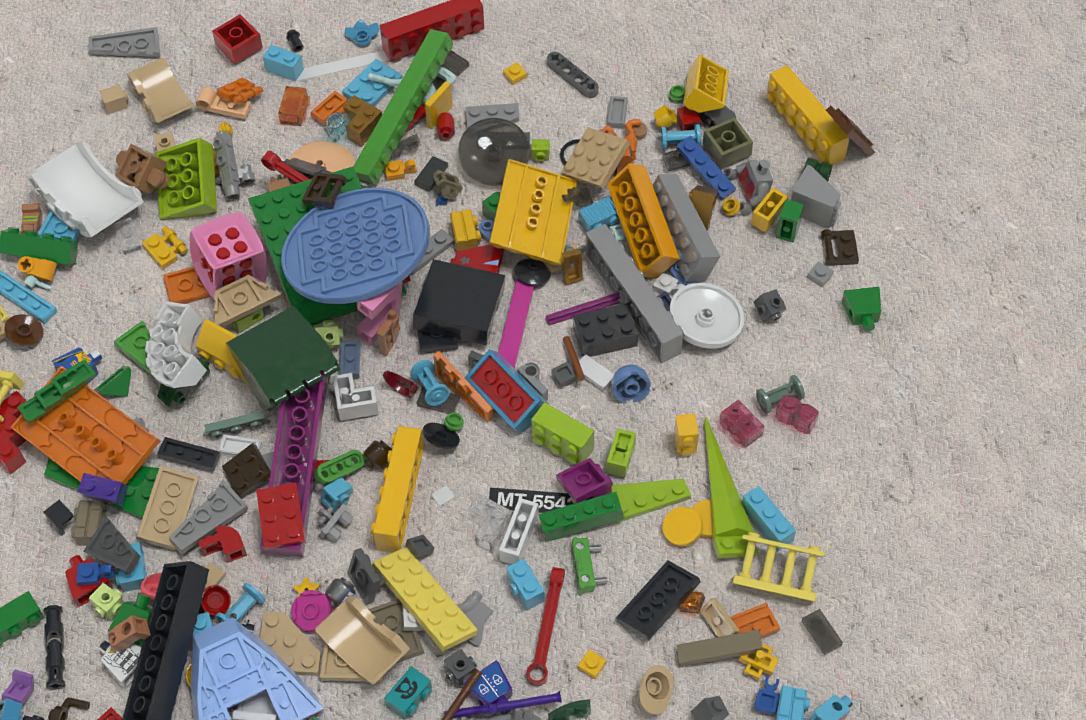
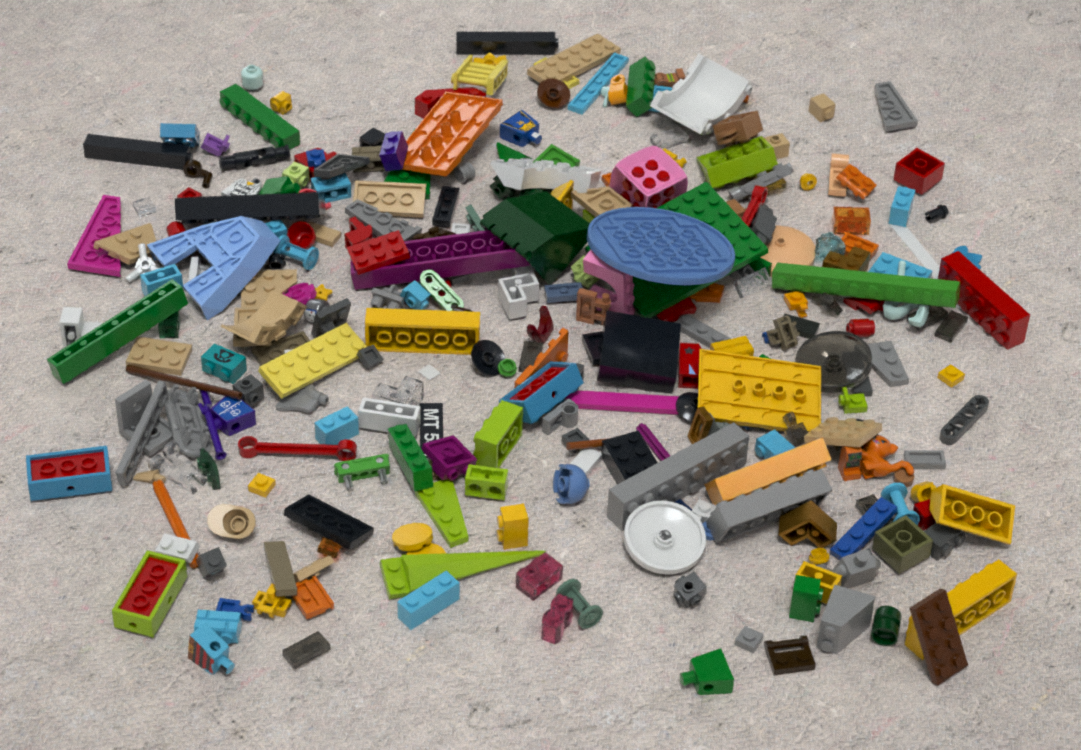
camera: 80 degrees right, 15 degrees down
green slope [18,359,96,425] -> none
nougat leg [108,616,151,651] -> none
tan panel [126,58,195,123] -> none
dark brown plate [302,173,347,209] -> none
medium azure hose [410,360,450,406] -> none
yellow tile [425,81,453,129] -> none
light yellow fence [733,532,825,602] -> none

